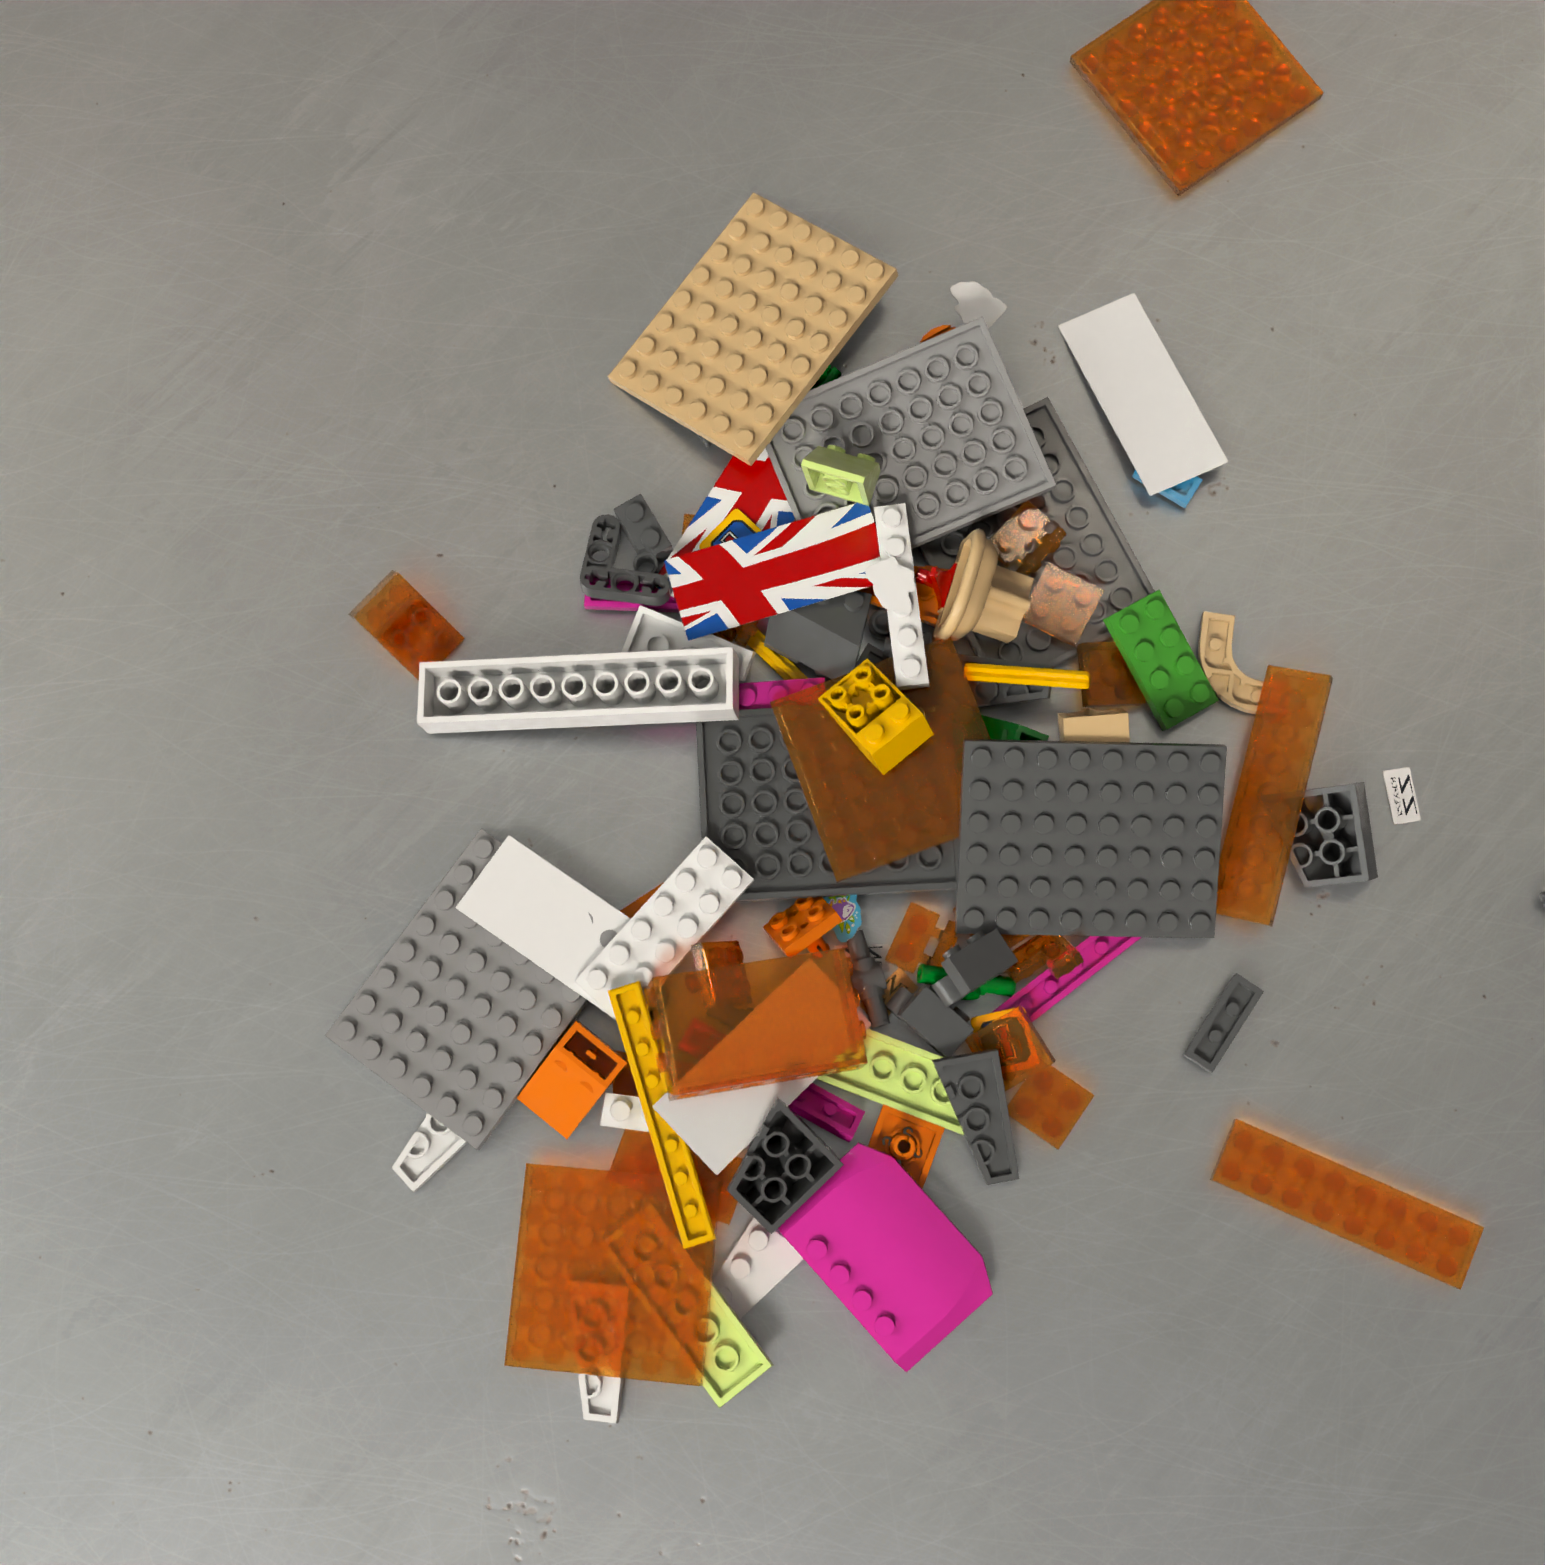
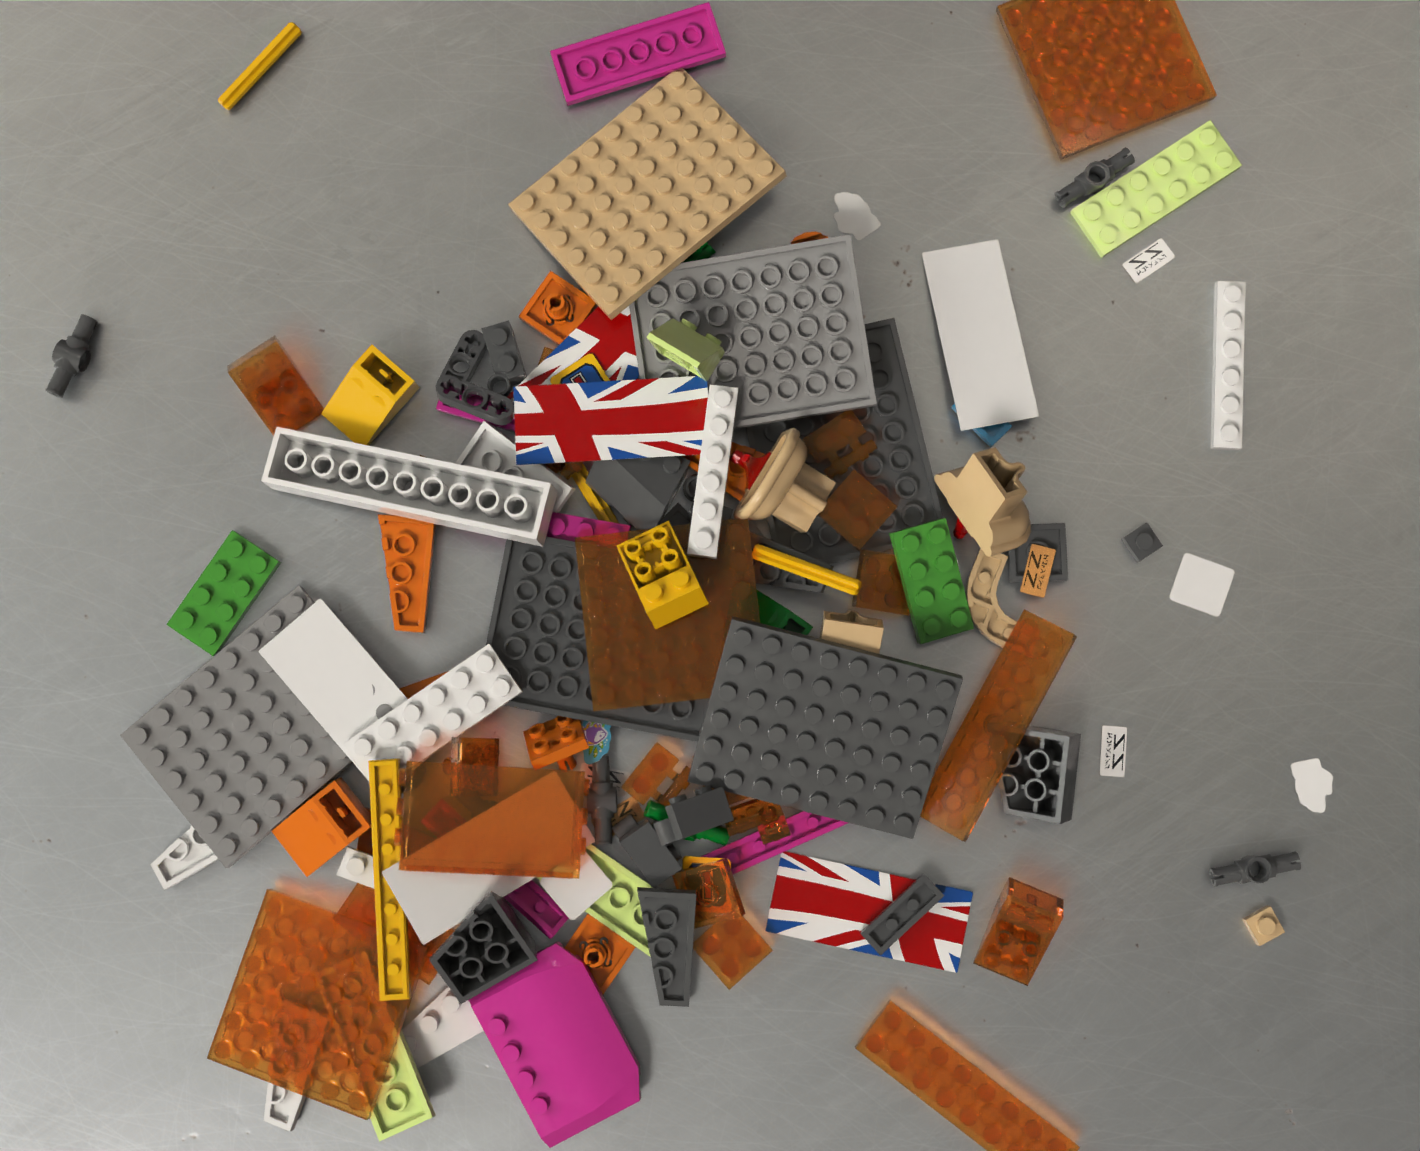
camera: 10 degrees right, 5 degrees up
white sticker [865,557,916,613] -> none
none -> dark grey pin [46,314,98,398]
none -> bright green plate [166,530,282,656]
none -> yellow axle [218,22,302,110]
none -> yellow slope [321,344,420,446]
none -> orange wing [378,514,436,633]
none -> orange plate [519,270,597,345]
none -> white sticker [540,849,613,920]
none -> dark pink plate [550,2,726,106]
none -> sticker [766,851,973,973]
none -> tan piece [934,447,1031,557]
none -> clear orange slope [973,877,1064,986]
none -> dark grey plate [1007,523,1068,583]
none -> clear orange sticker [1020,544,1056,598]
none -> dark grey pin [1055,147,1135,208]
none -> yellowish green plate [1070,120,1242,258]
none -> dark grey plate [1121,523,1163,563]
none -> white sticker [1122,238,1175,284]
none -> white sticker [1169,553,1235,617]
none -> white plate [1211,280,1246,450]

